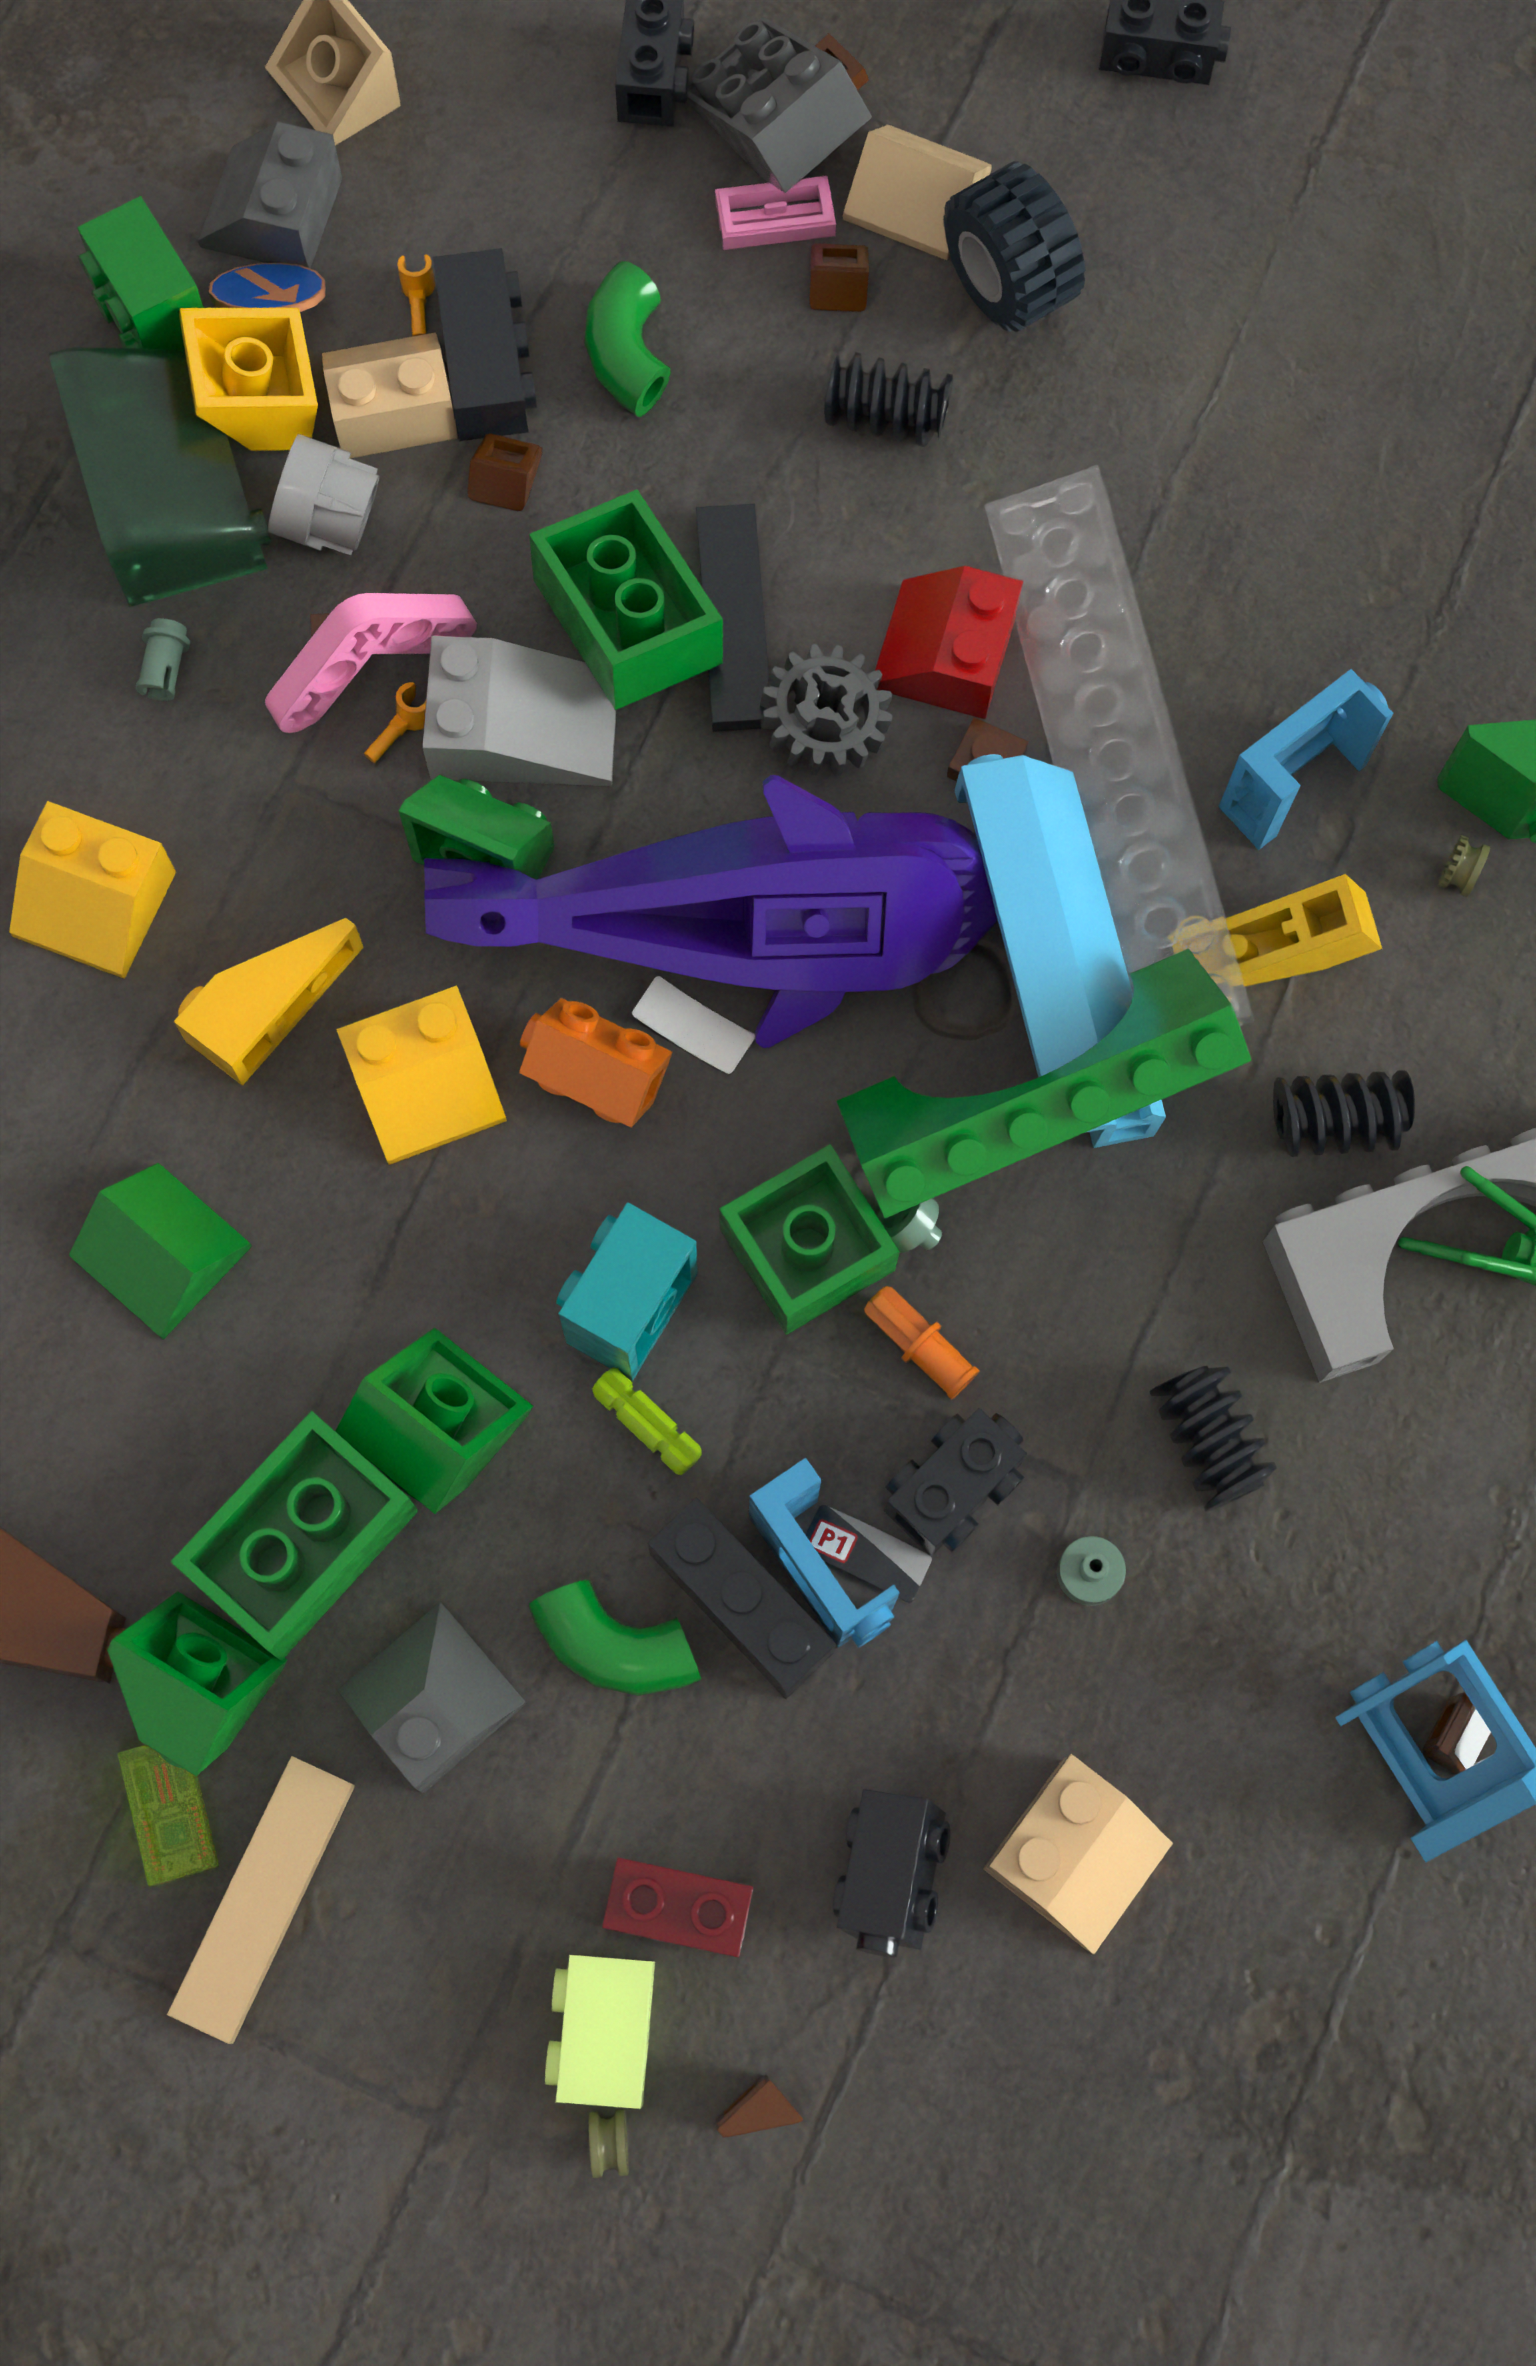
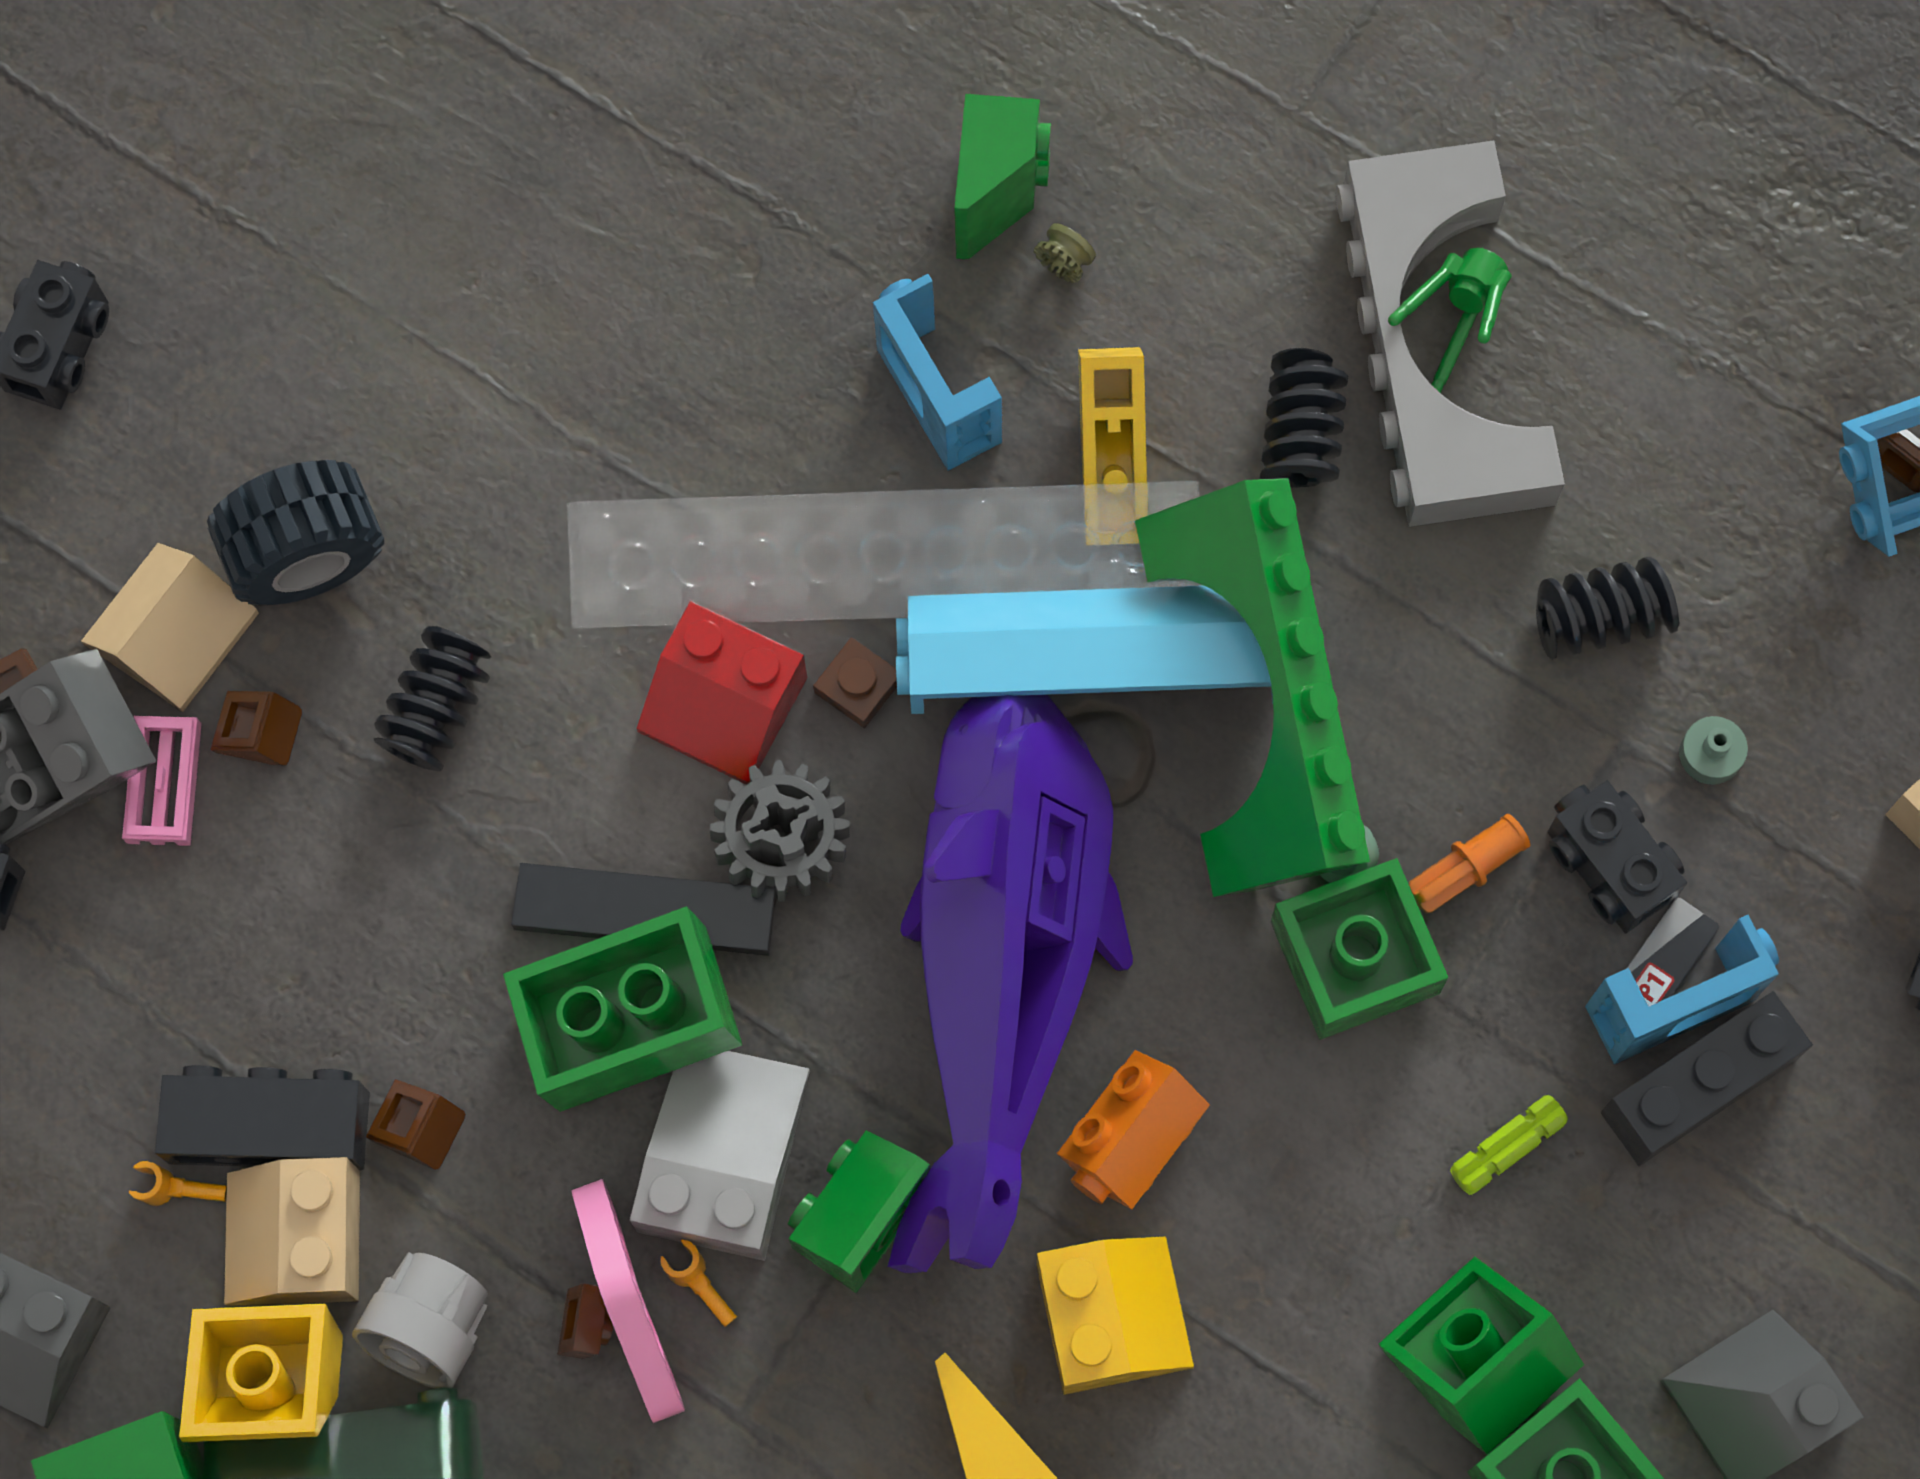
camera: 75 degrees left, 0 degrees up
blue piece [209,263,326,312] -> none
green cylinder [528,1580,702,1696] -> none
teal brick [556,1202,698,1381] -> none
green cylinder [584,261,671,417] -> none
white sticker [632,976,755,1074] -> none

